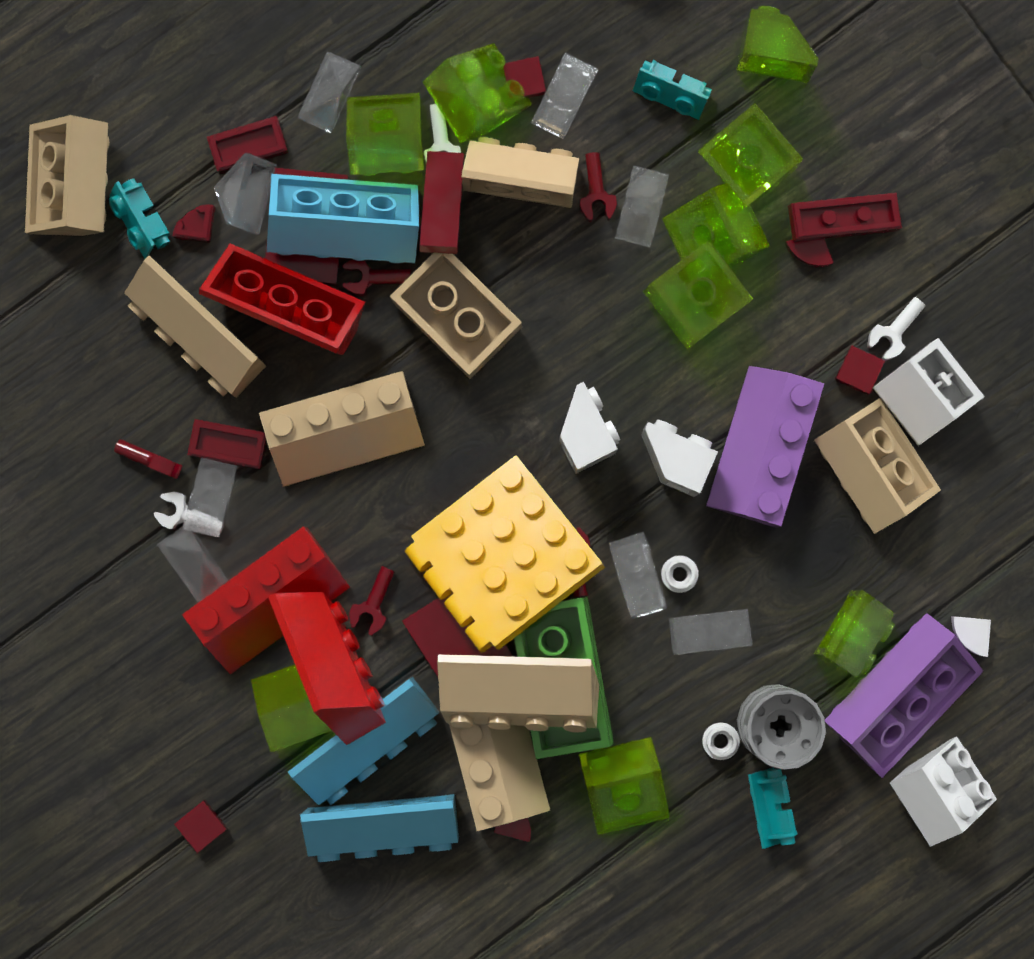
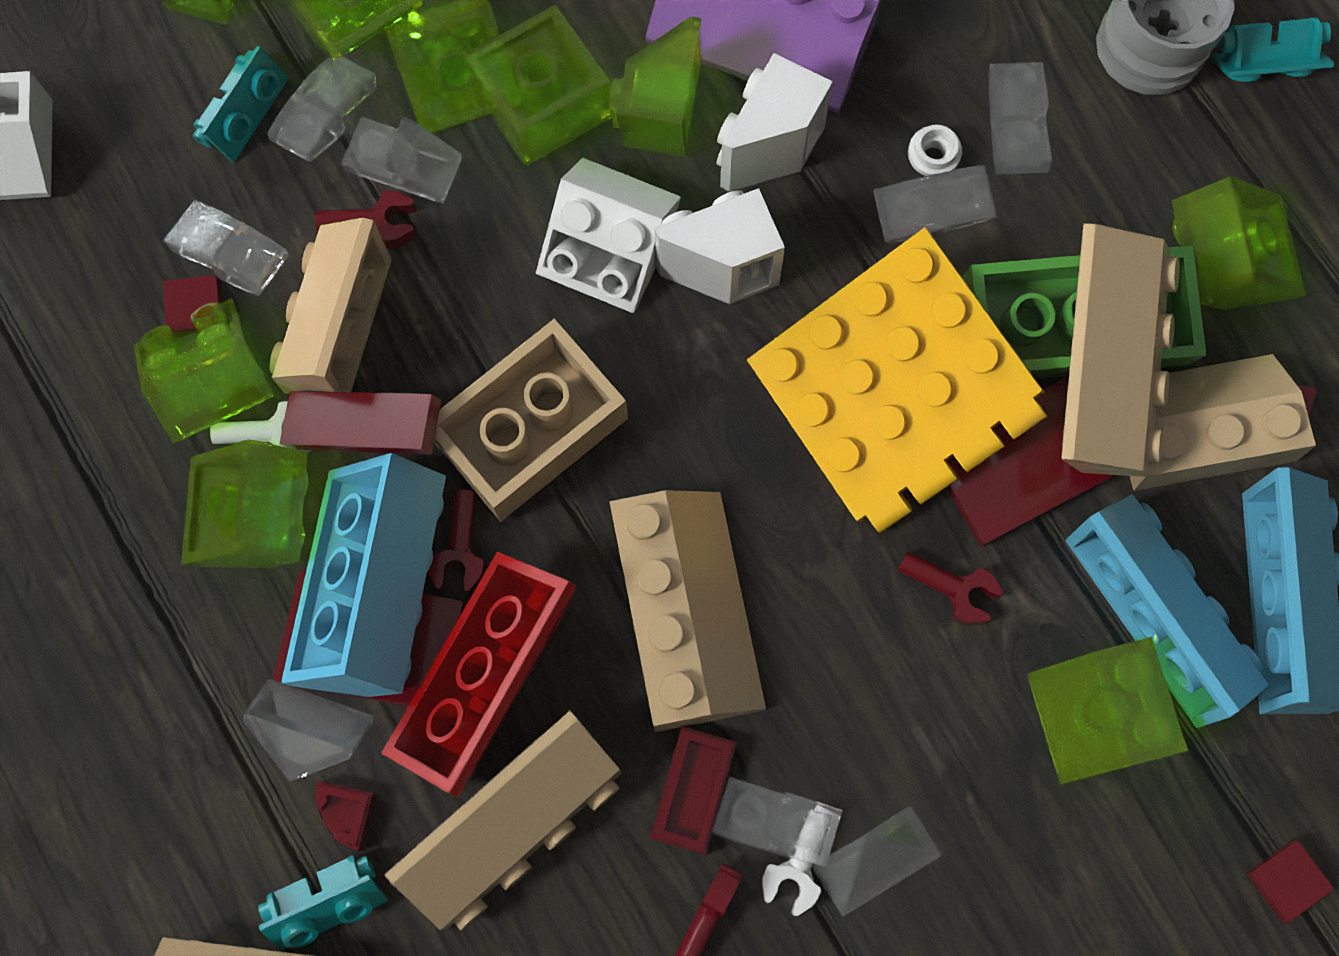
camera: 85 degrees left, 10 degrees down
red slope [182,526,350,674] -> none
dark red tile [207,116,288,174] -> none
red slope [268,592,386,745] -> none
clear slope [298,51,361,133] -> none
white plate [702,722,740,760] -> none
none -> clear slope [268,52,377,162]
none -> white slope [536,158,681,313]
none -> clear neon green slope [609,16,703,157]

